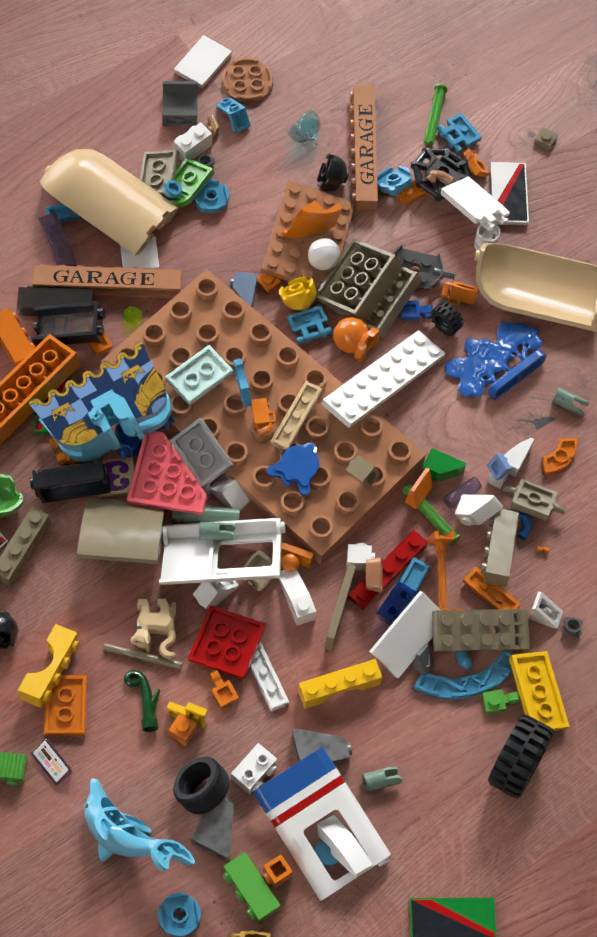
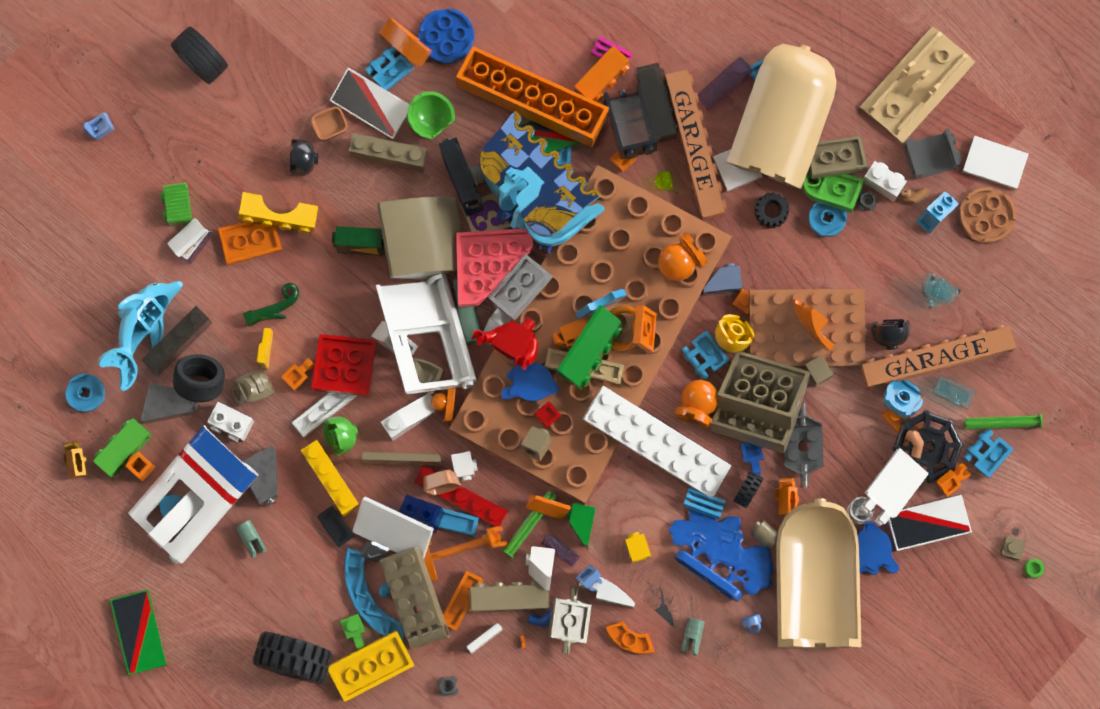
camera: 80 degrees right, 15 degrees up
dark tan bar [103,643,183,670] -> none
tan animal [131,598,176,659] -> none
dark azure tile [163,180,182,199] -> none
light aqua tile [165,345,234,406] -> none
orange brick [169,713,197,747] -> none
sand green hinge [199,522,236,540] -> none
white piece [308,238,340,270] -> none
white slope [528,592,563,629] -> none
none -> clear smoke brick [141,306,212,377]
none -> white tile [167,218,207,257]
none -> dark tan piece [230,370,275,406]
none -> black tile [317,505,355,548]
none -> bright green cylinder [323,416,358,456]
none -> dark green brick [332,226,384,256]
none -> white tile [467,624,503,654]
none -> red torso [471,317,538,370]
none -> red tile [534,401,562,429]
none -> green slope [557,305,623,390]
none -> orange tile [609,305,656,351]
none -> yellow brick [625,532,651,563]
none -> orange tile [658,233,708,281]
none -> dark azure tile [683,487,725,520]
none -> medium blue tile [741,613,762,633]
none -> dark tan brick [751,521,778,549]
none -> black tyre [754,192,789,229]
none -> dark tan panel [803,356,833,387]
none -> blue tile [857,521,899,575]
none -> tan hinge [859,26,975,144]
none -> clear light blue plate [932,375,976,410]
none -> bright green tile [1024,559,1045,579]

